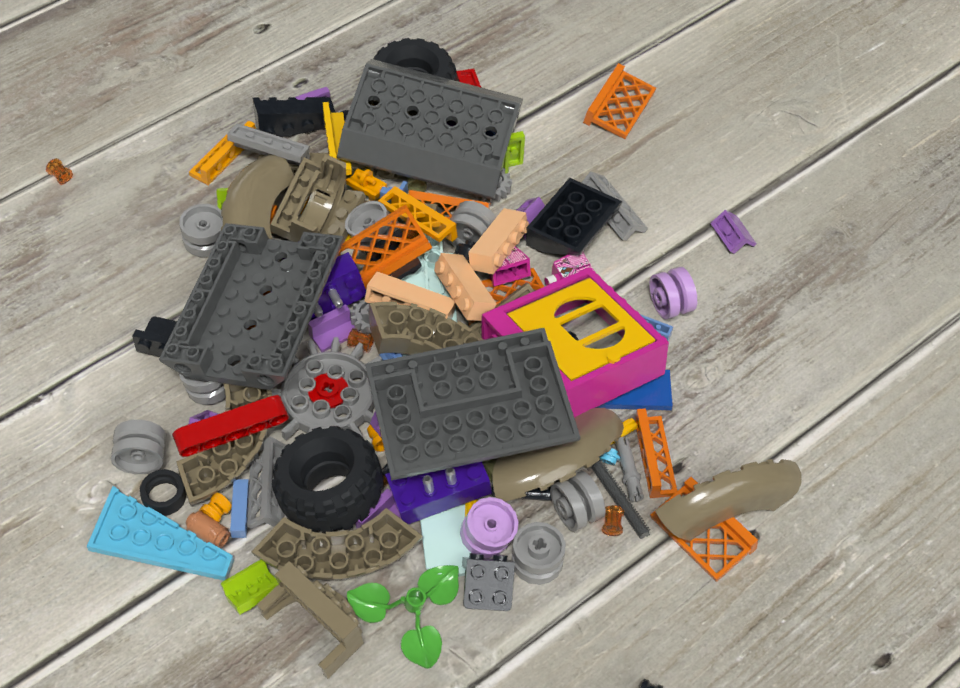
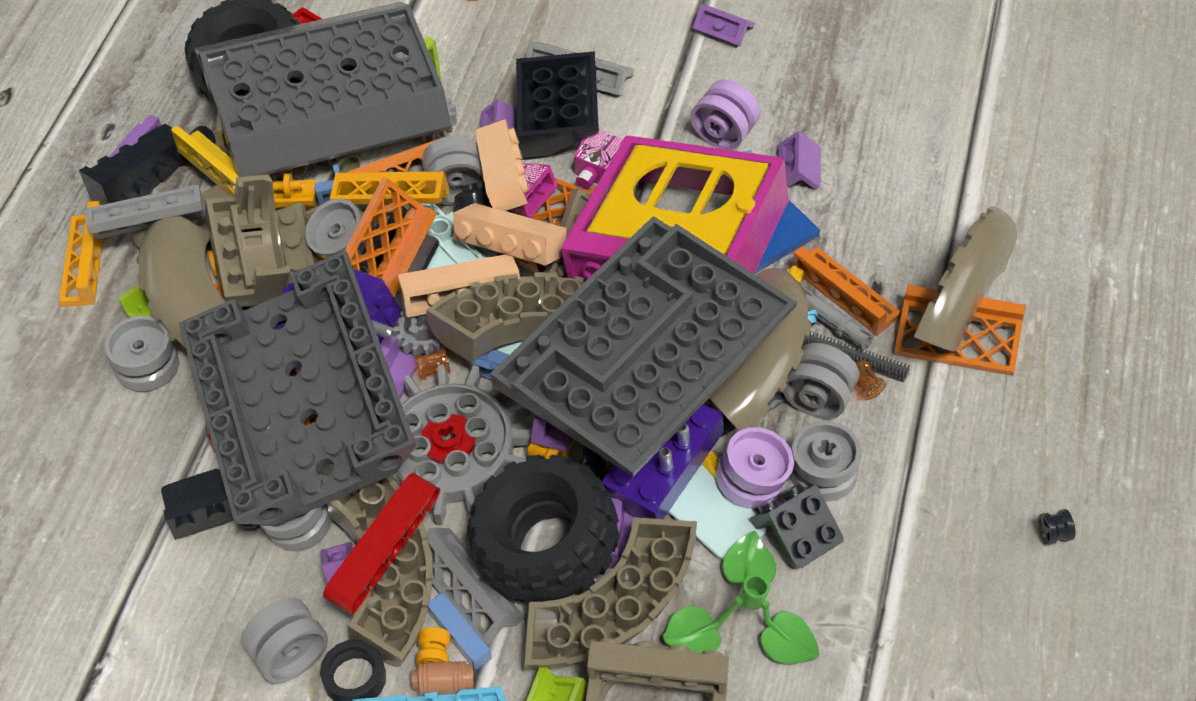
camera: 30 degrees left, 0 degrees up
none -> medium lavender panel [778,131,821,189]

